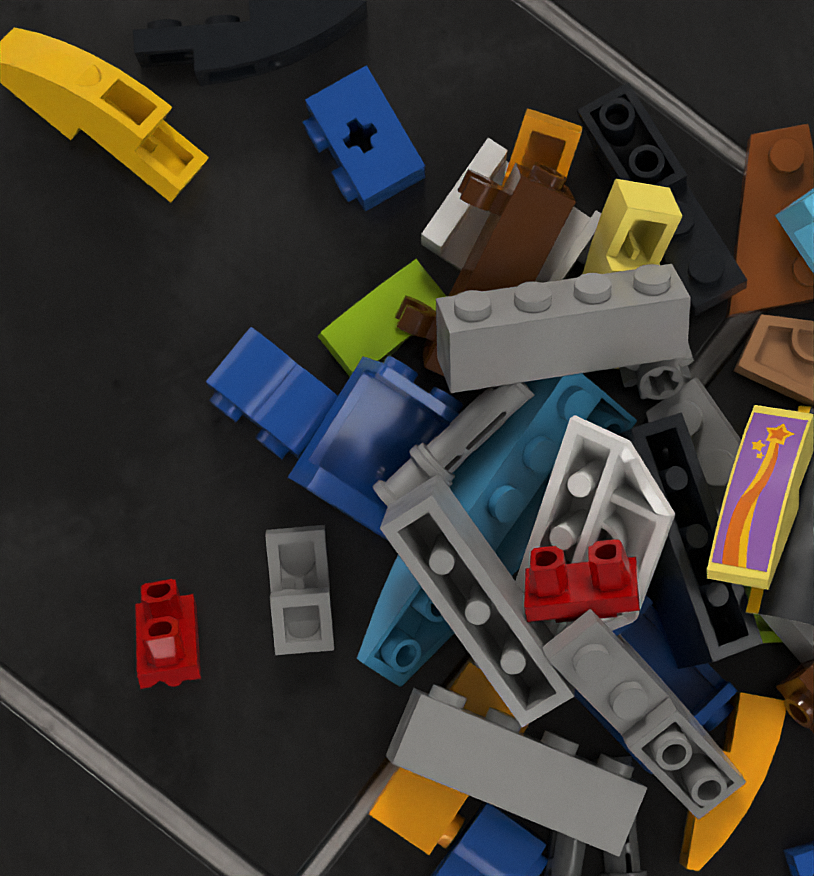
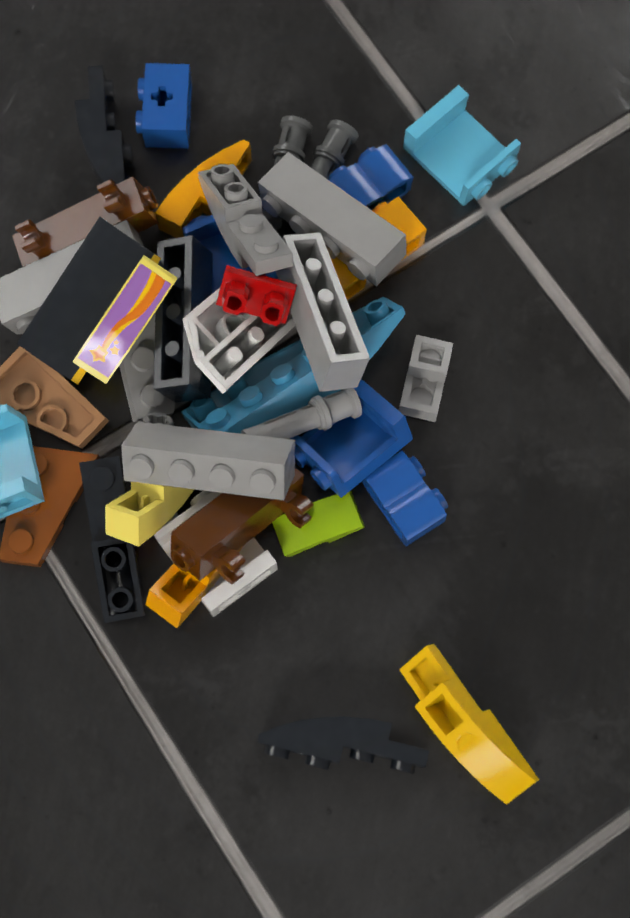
camera: 165 degrees left, 10 degrees down
red hips [135,579,201,689] -> none
blue brick [302,65,425,212] -> none

